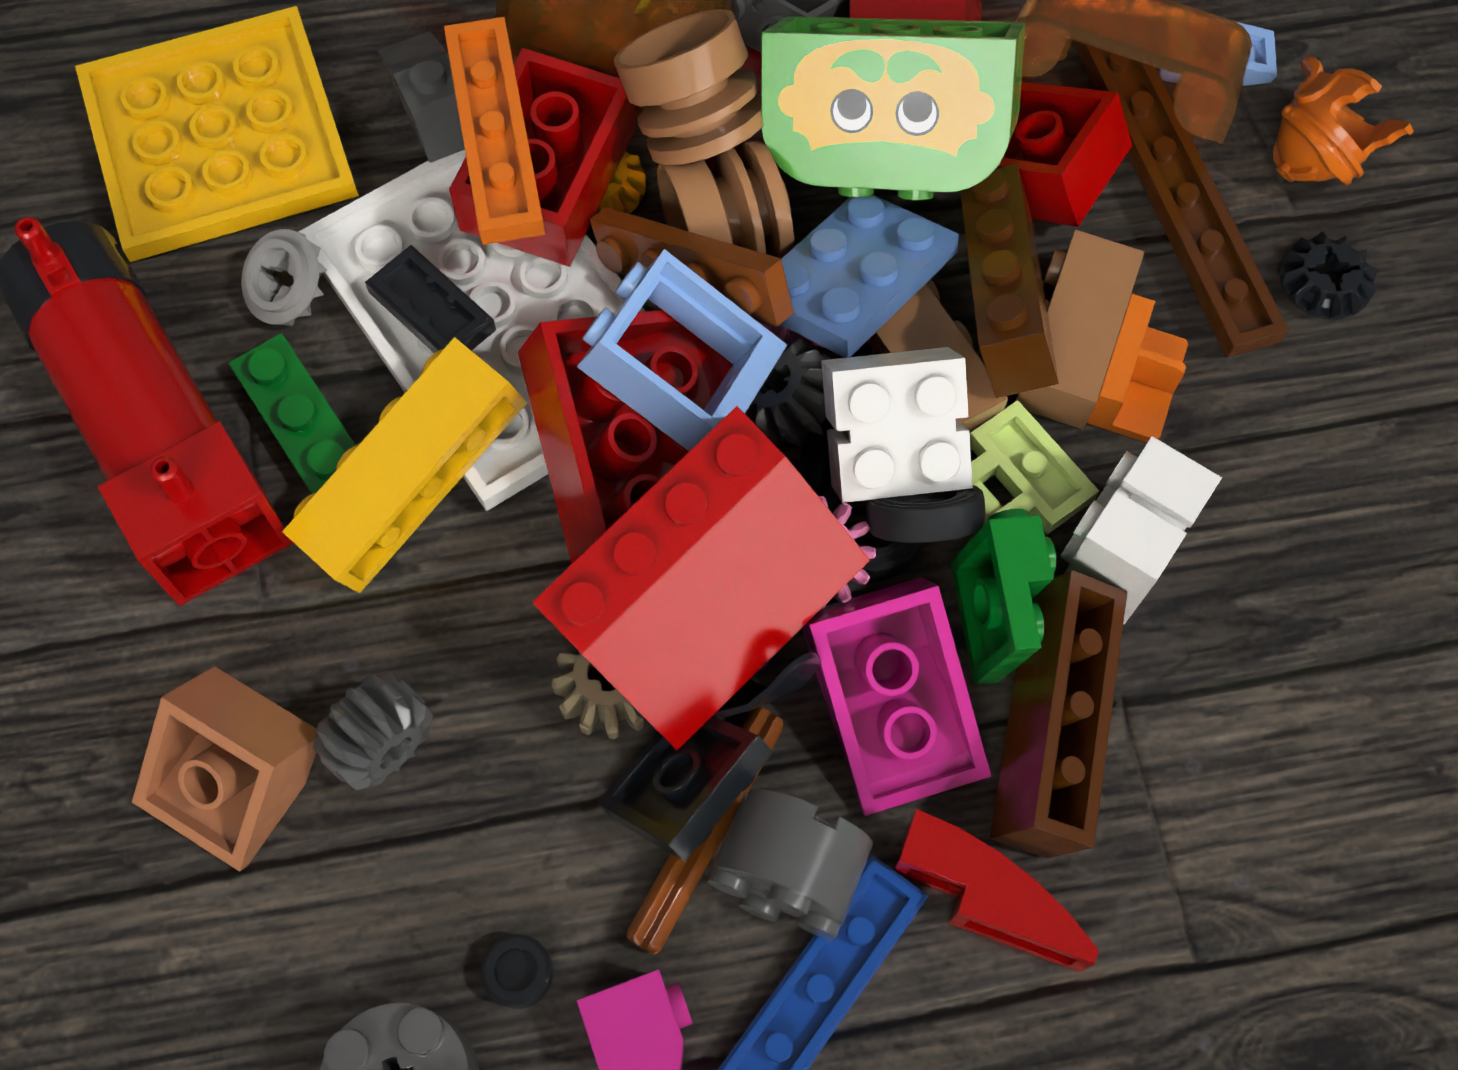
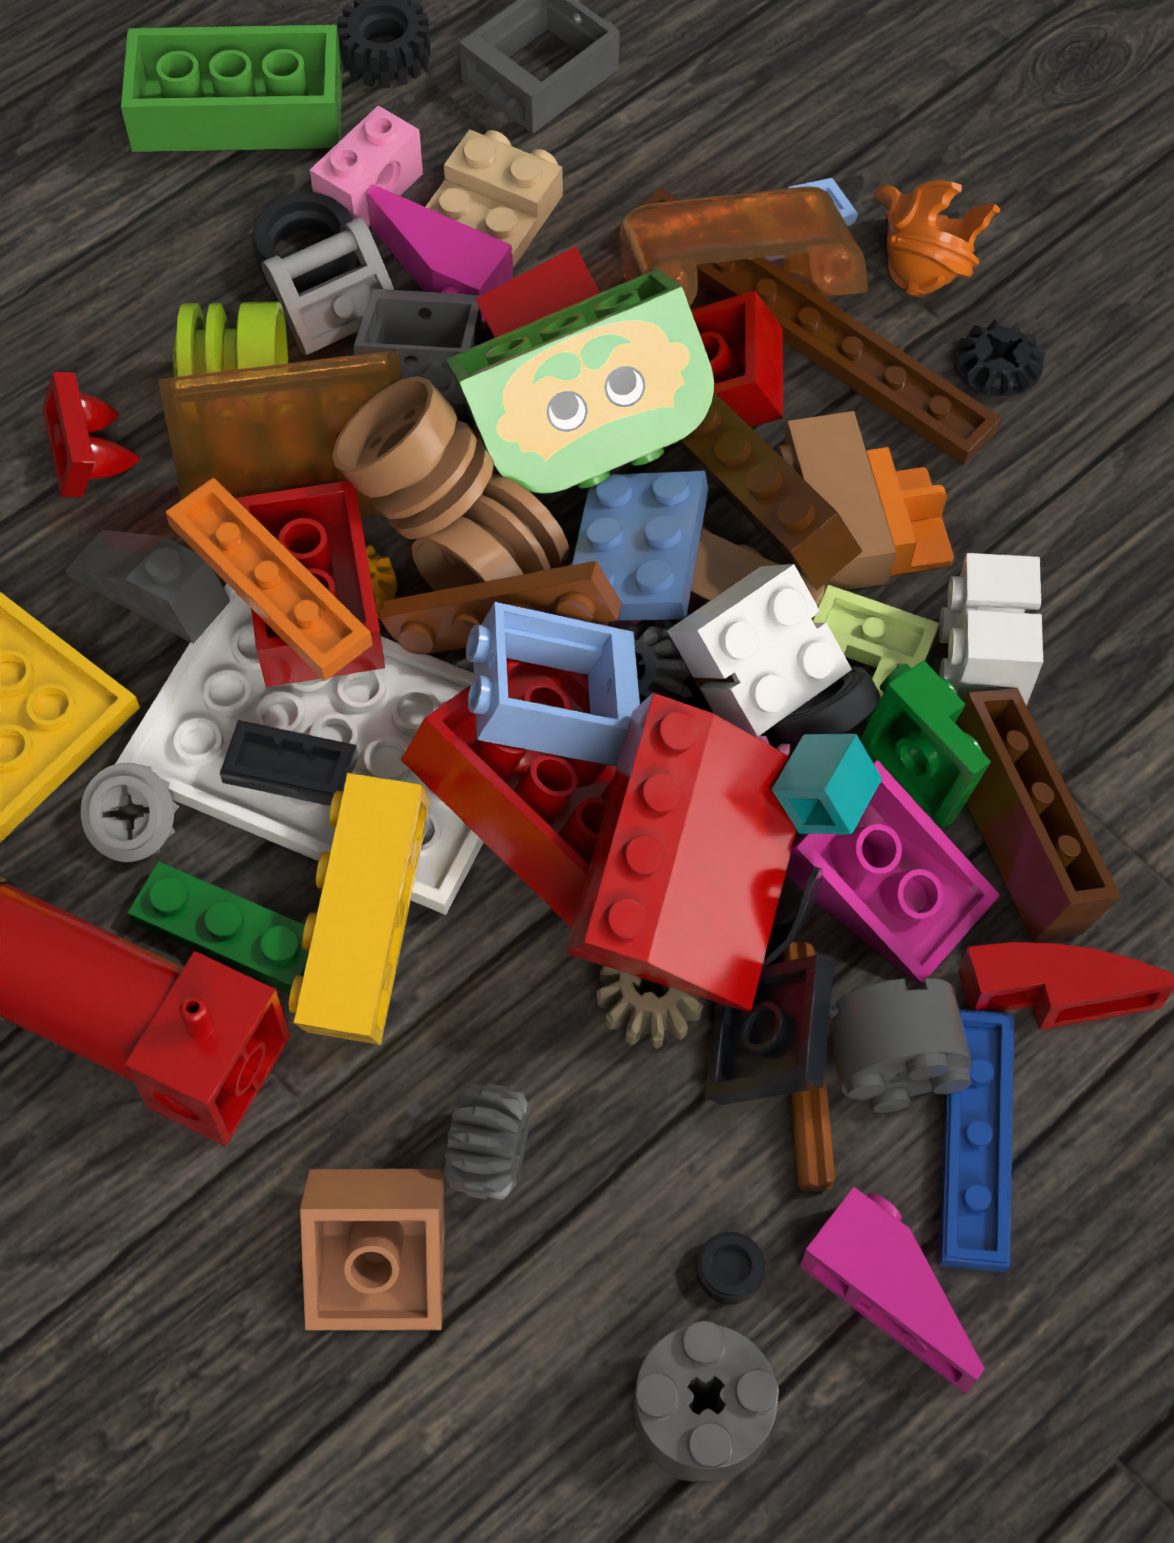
camera: 30 degrees left, 5 degrees down
none -> teal brick [772,734,882,835]

